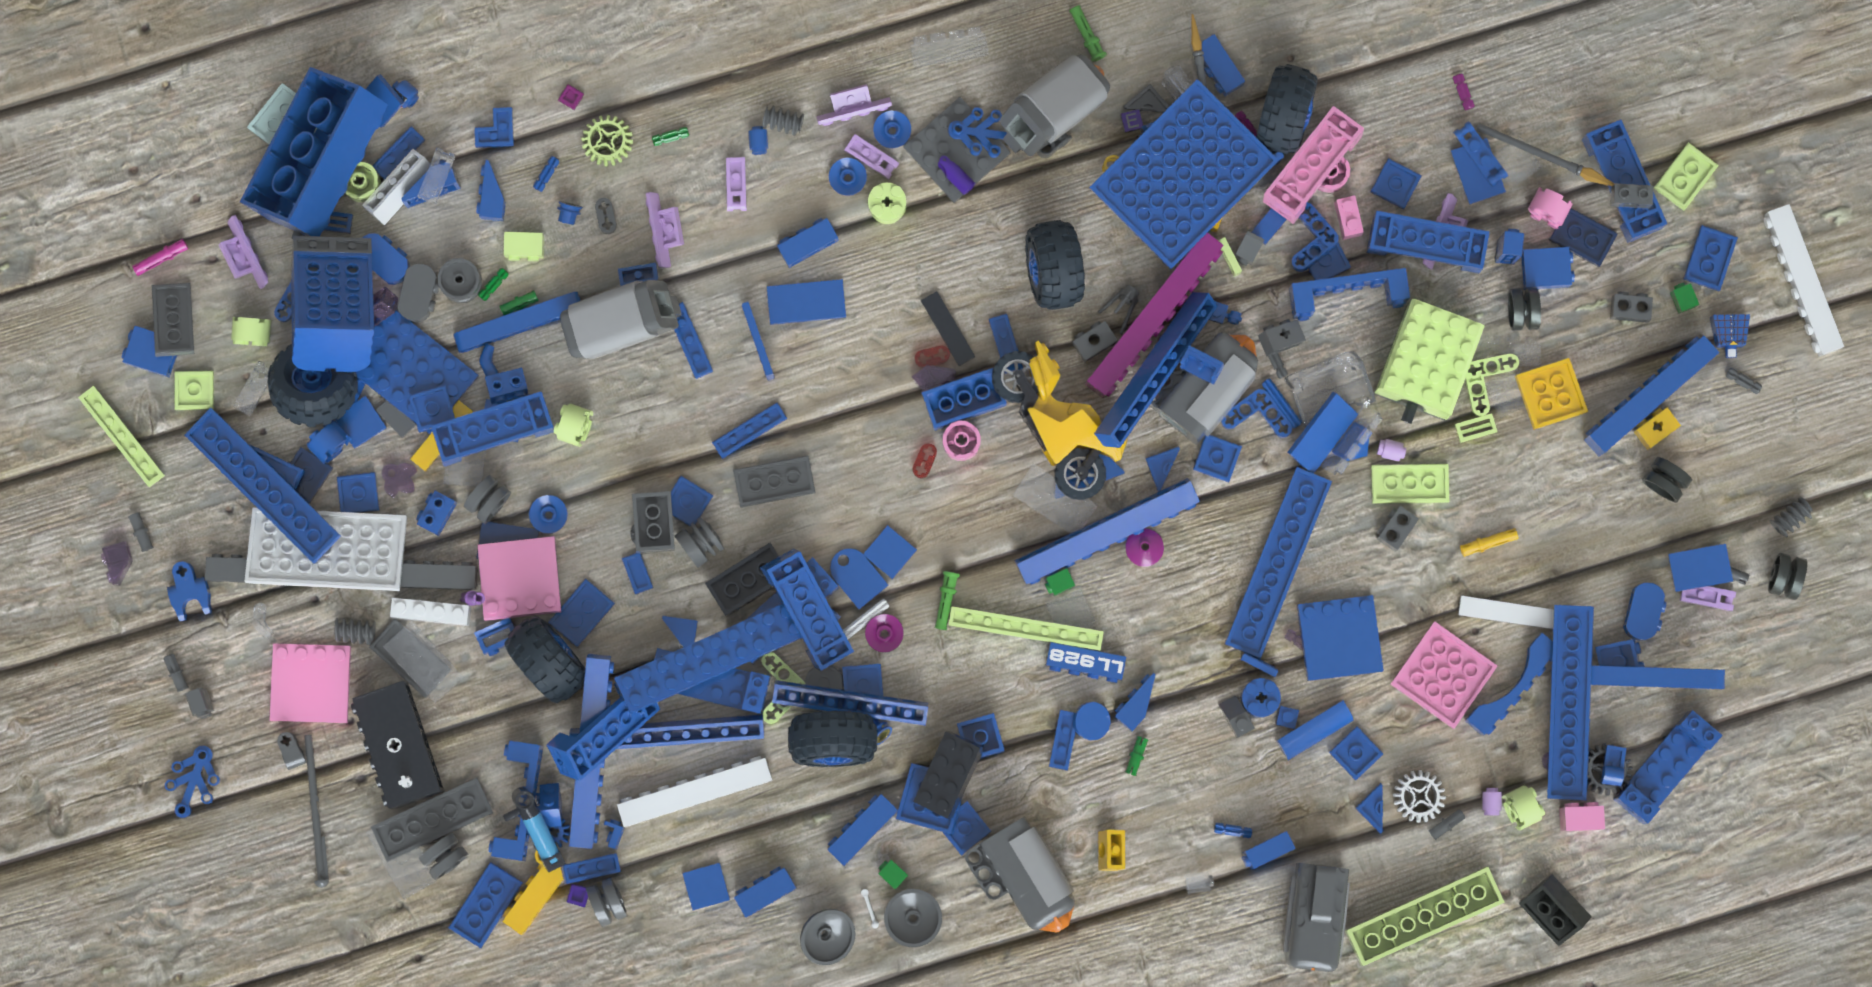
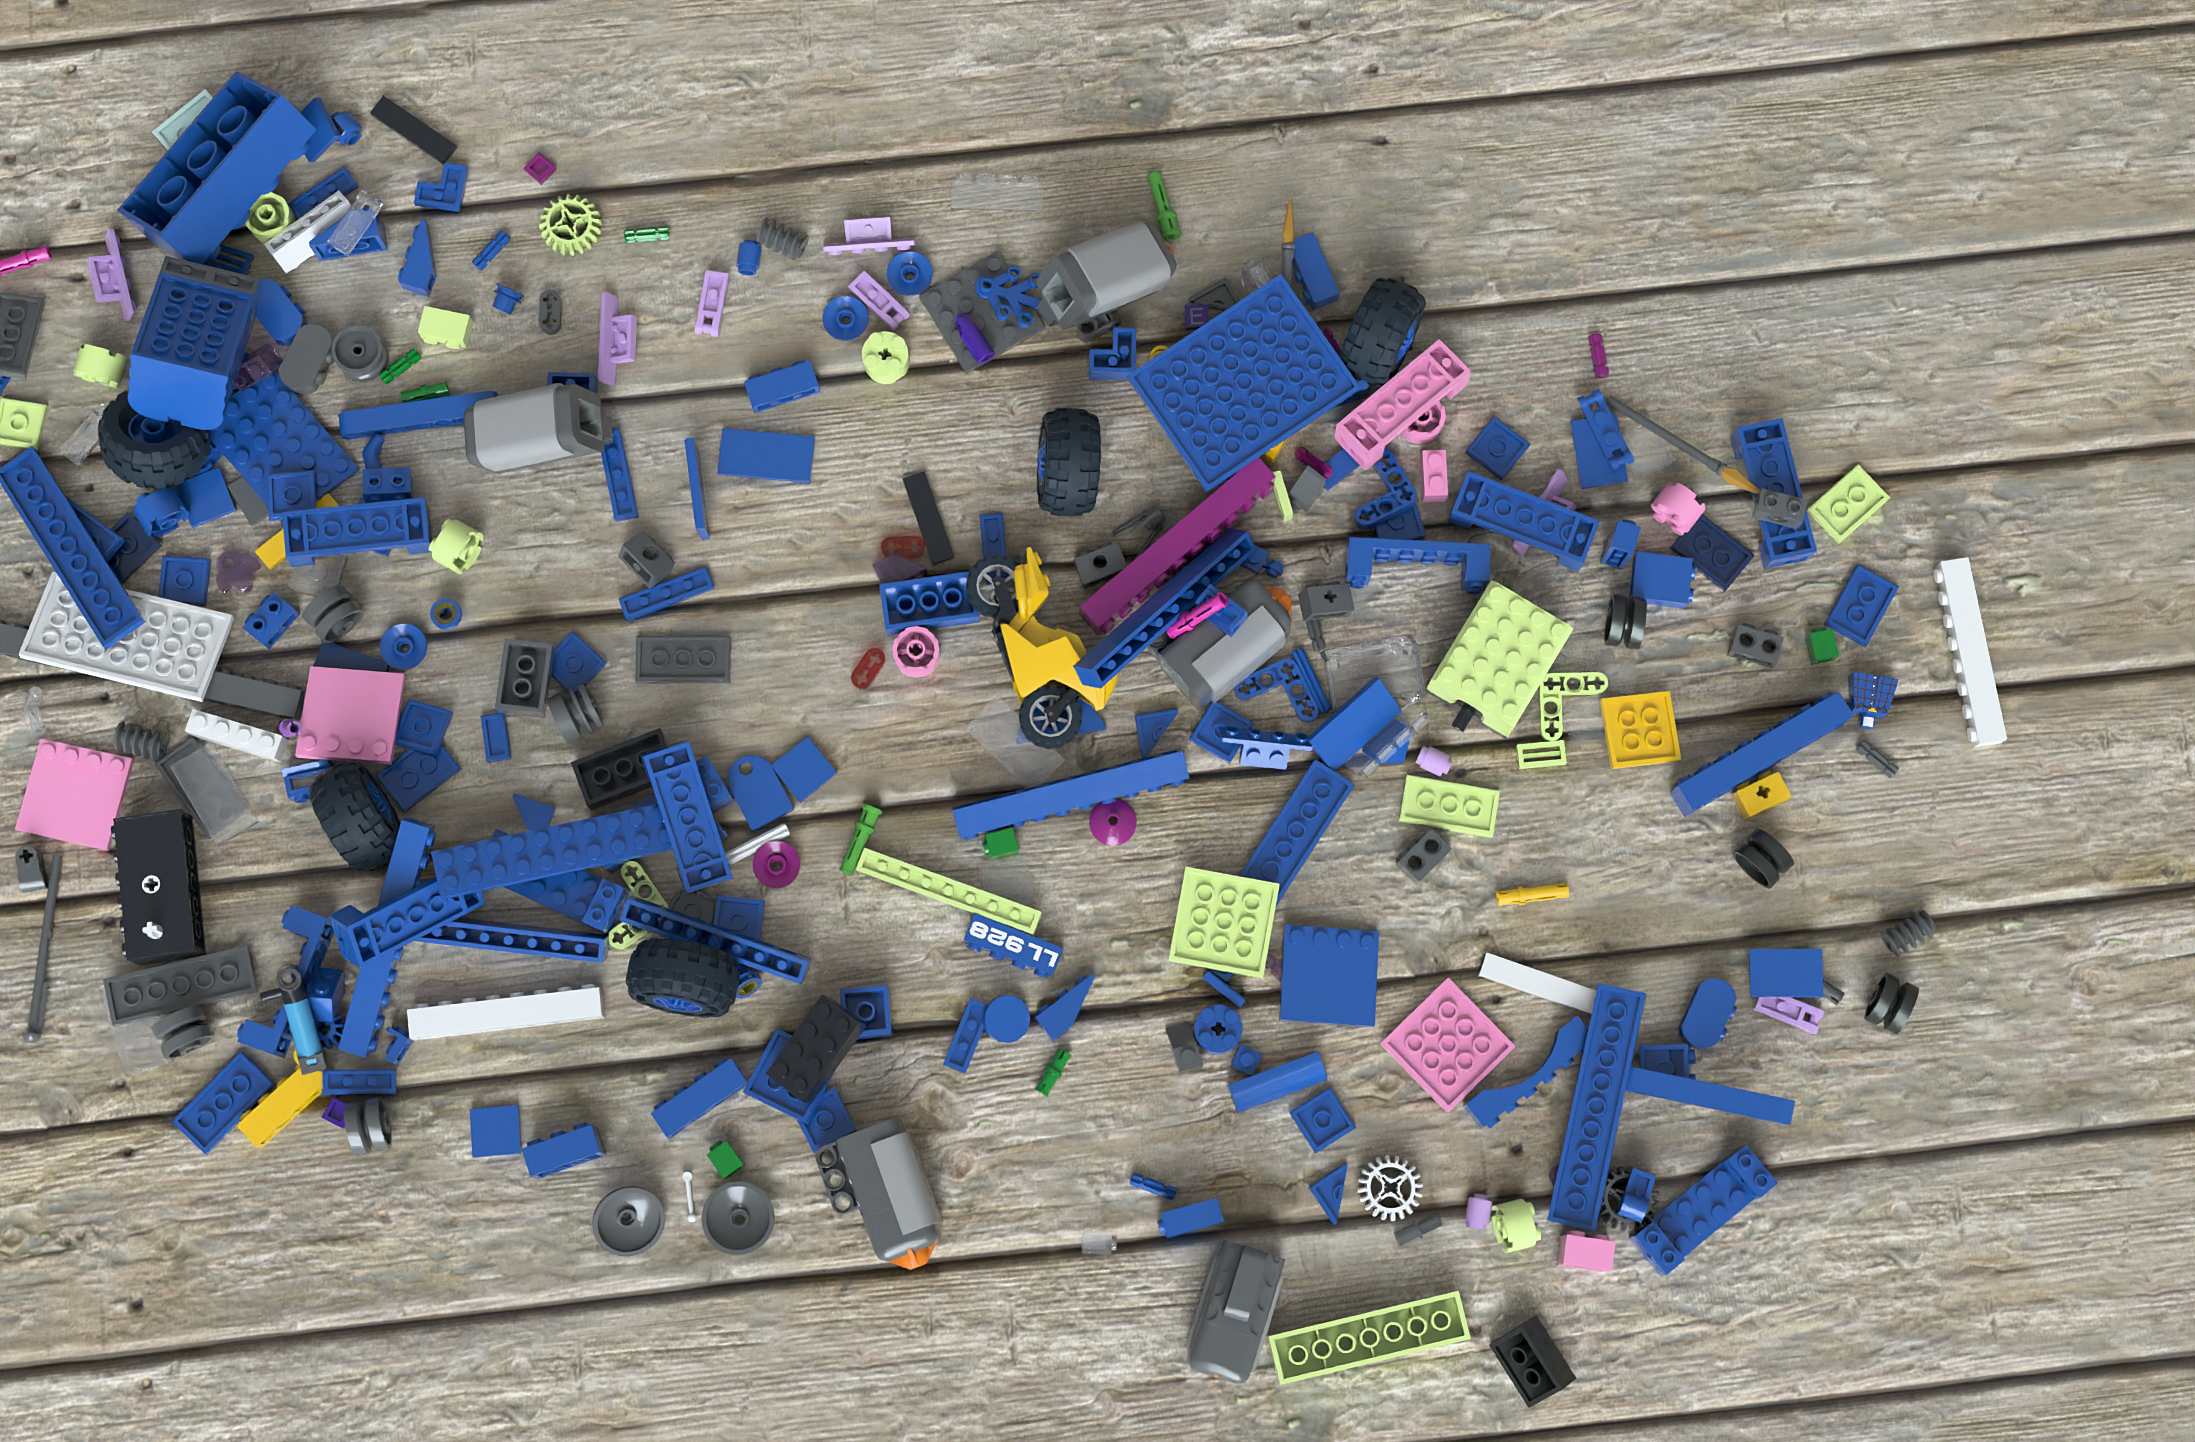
camera: 10 degrees right, 5 degrees down
yellow brick [1098,830,1125,871] -> none
none -> black tile [370,95,457,165]
none -> blue tile [395,700,453,756]
none -> piece [430,598,462,630]
none -> dark grey brick [618,531,675,589]
none -> blue brick [1089,327,1136,380]
none -> dark pink pin [1166,592,1229,639]
none -> yellowish green plate [1169,867,1280,979]
none -> bracket [1218,726,1313,770]
none -> magenta axle [1294,447,1334,479]

